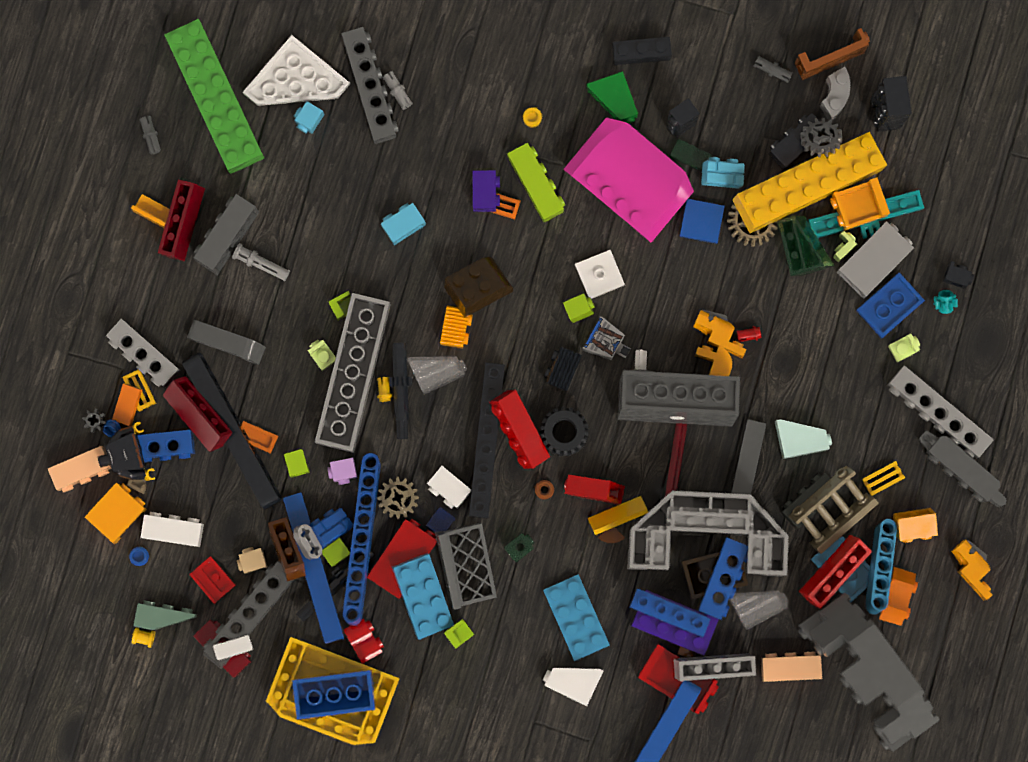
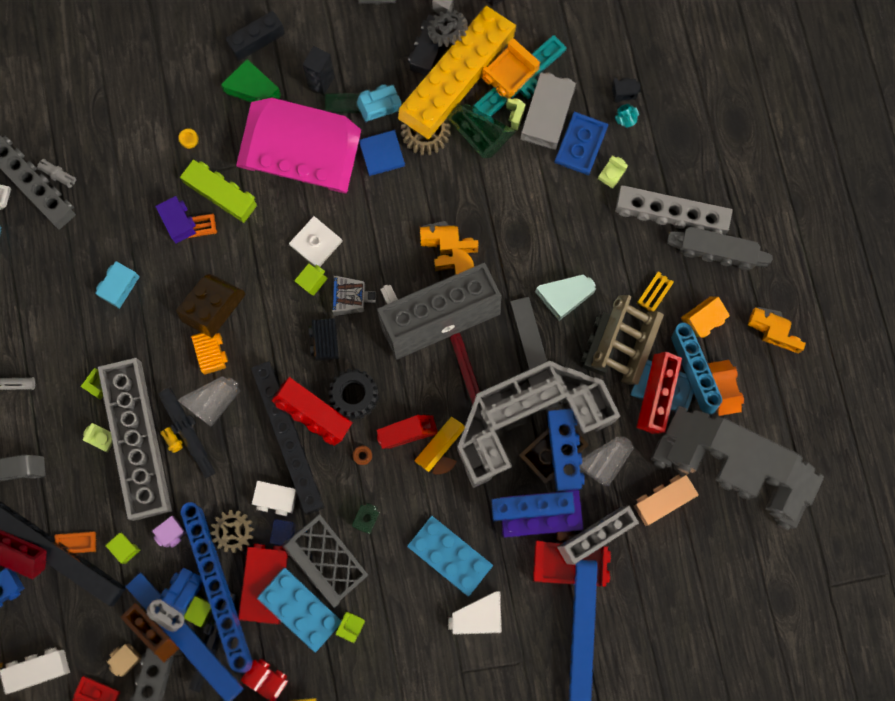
camera: 30 degrees left, 5 degrees down
red pin [736,326,761,343] -> none

